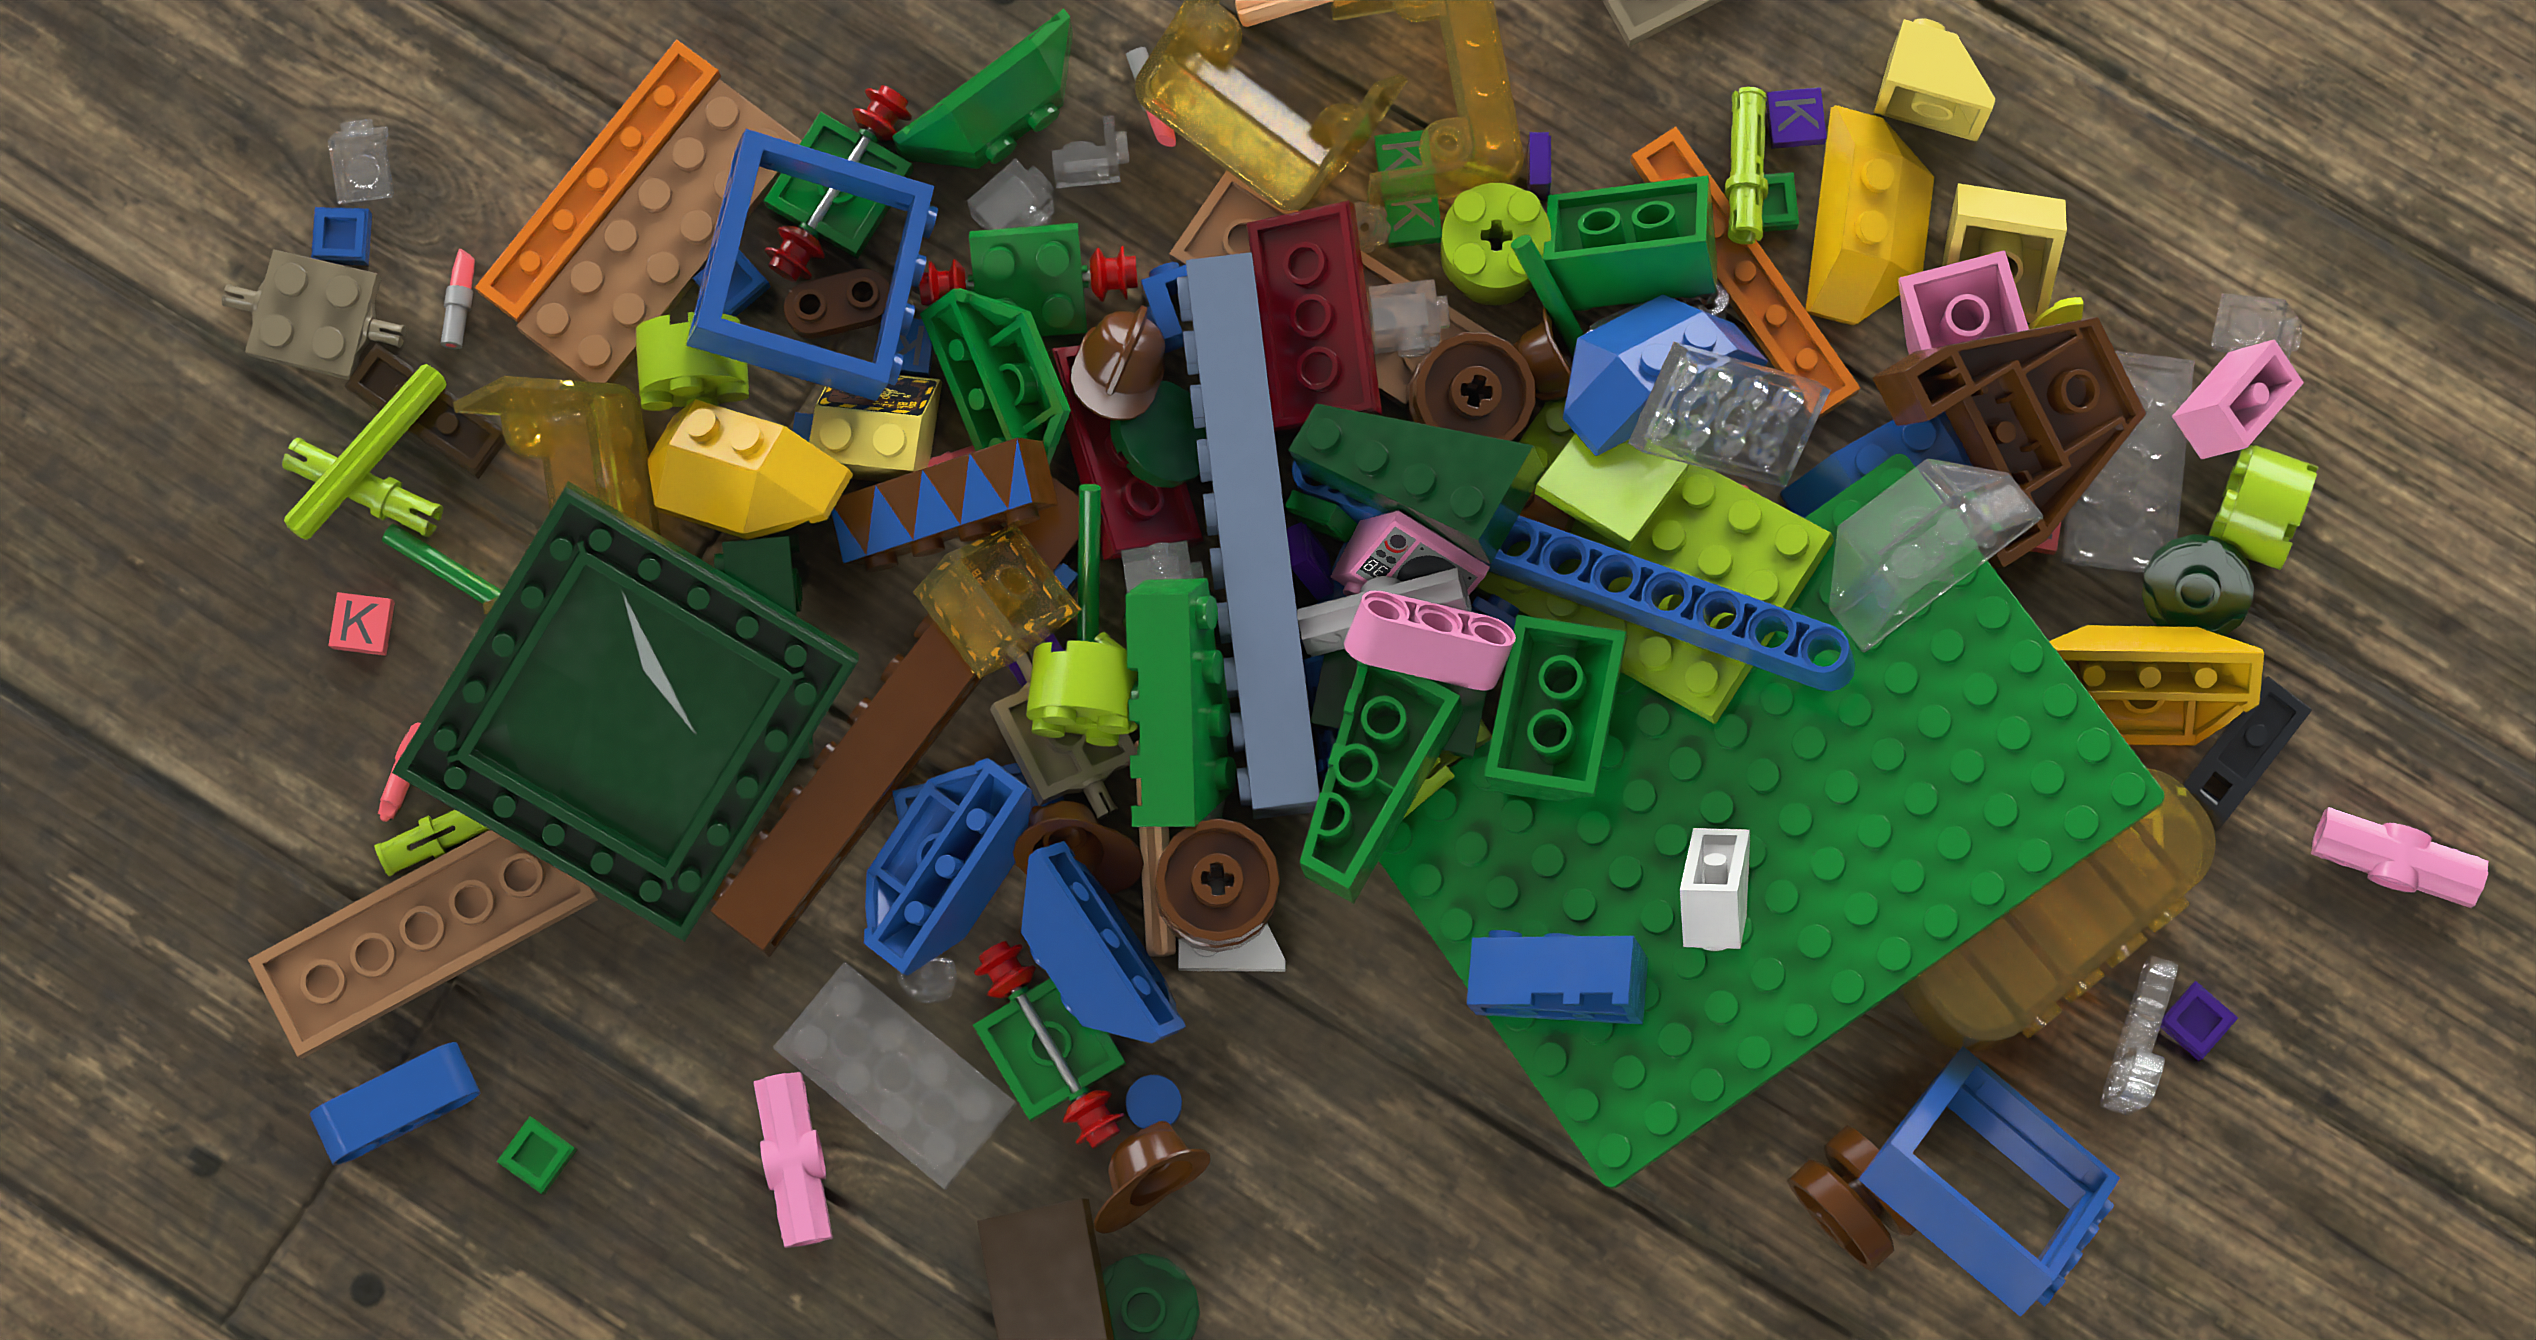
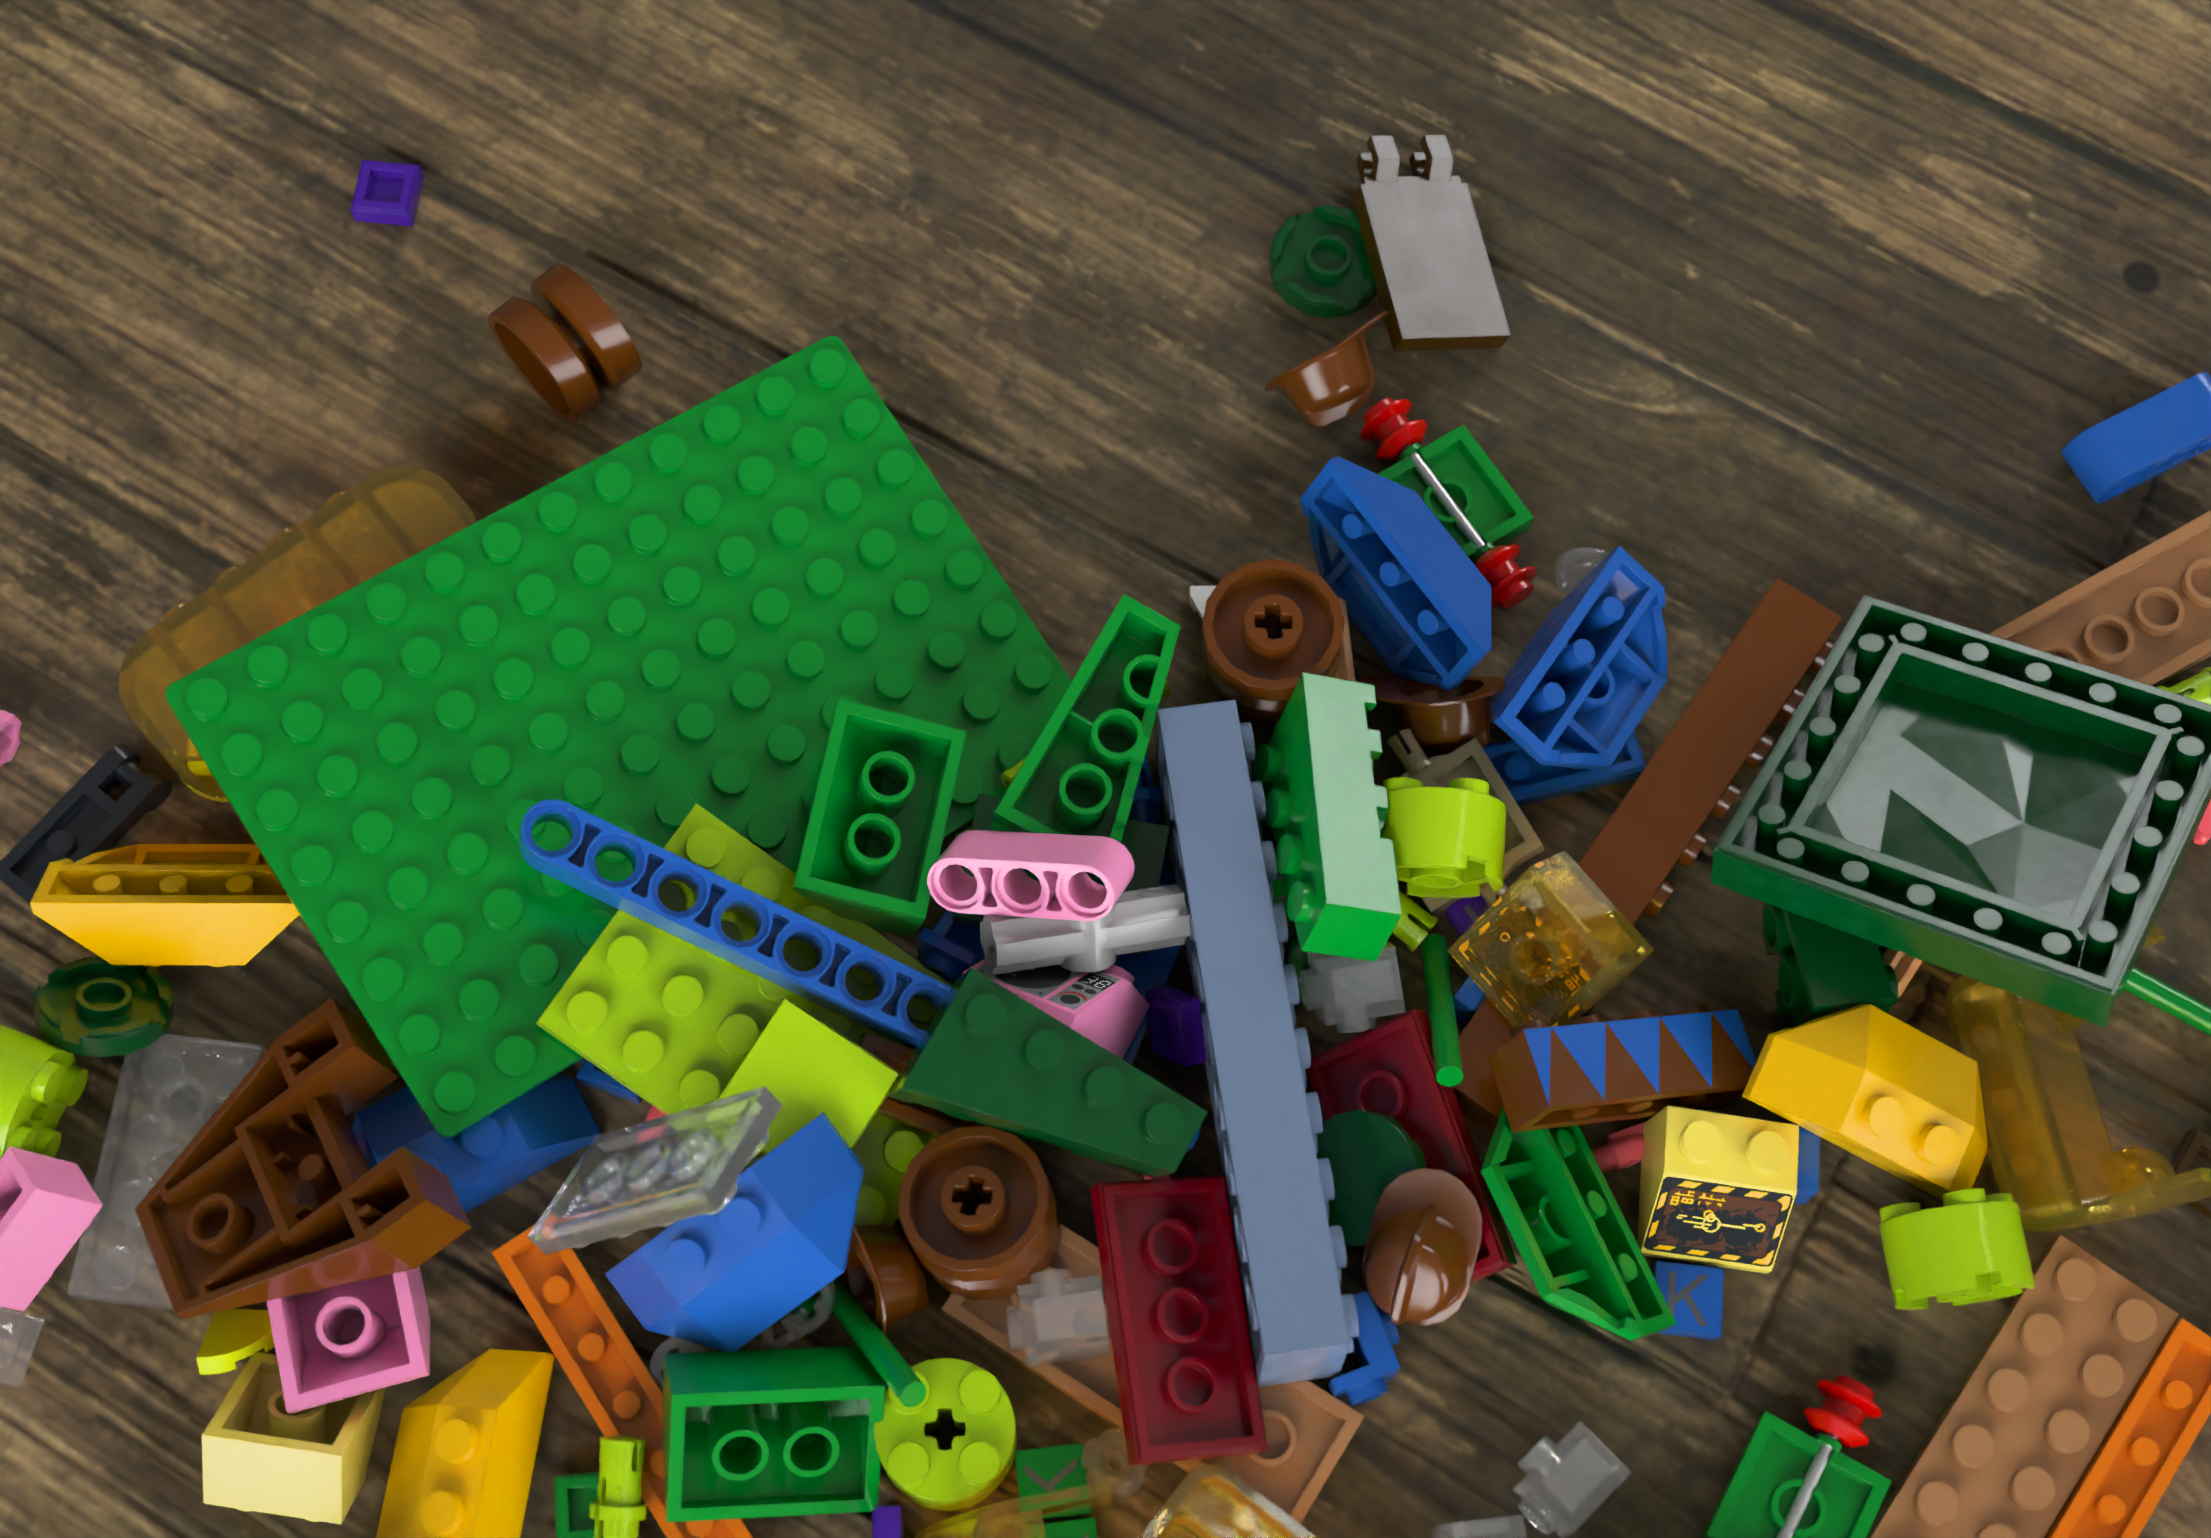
camera: 175 degrees right, 10 degrees down
green tile [496,1116,578,1195] -> none
blue window [686,129,938,401] -> none
blue tile [693,249,771,317] -> none
bright pink piece [754,1072,833,1248] -> none
clear plate [773,962,1017,1191] -> none
reddish brown plate [784,269,890,339] -> none
green plate [919,223,1138,336] -> none
blue tile [1126,1075,1182,1130] -> none
green tile [1285,490,1358,543] -> none
blue wedge [1466,930,1648,1025] -> none
white slope [1680,828,1750,951] -> none
clear wedge [1829,458,2043,653] -> none
blue window [1858,1046,2120,1317] -> none
clear beam [2100,955,2178,1116] -> none
dark purple tile [2157,981,2238,1061] -> none

